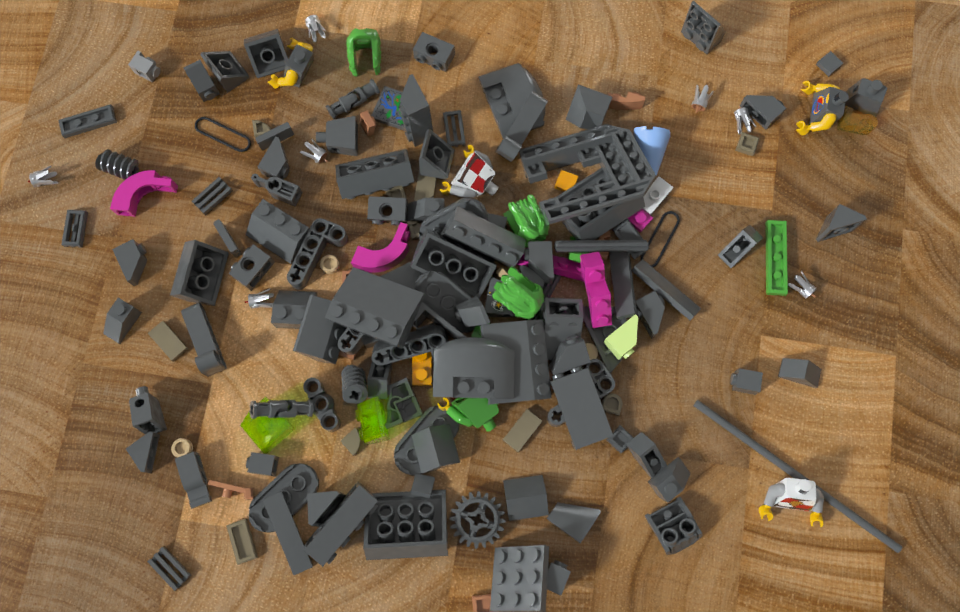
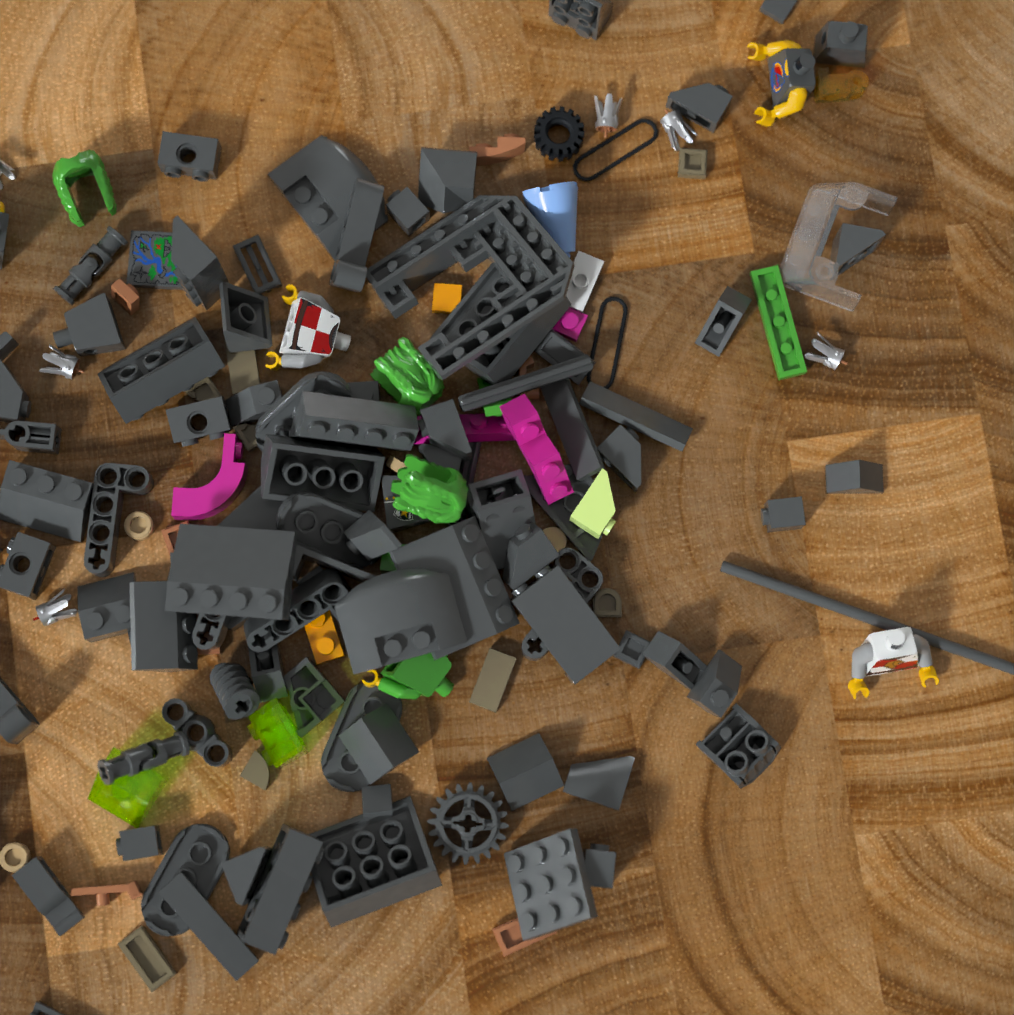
camera: 25 degrees left, 5 degrees up
none -> dark grey brick [386,187,430,237]
none -> black tyre [534,106,584,162]
none -> black piece [573,119,658,181]
none -> clear windscreen [779,182,898,312]

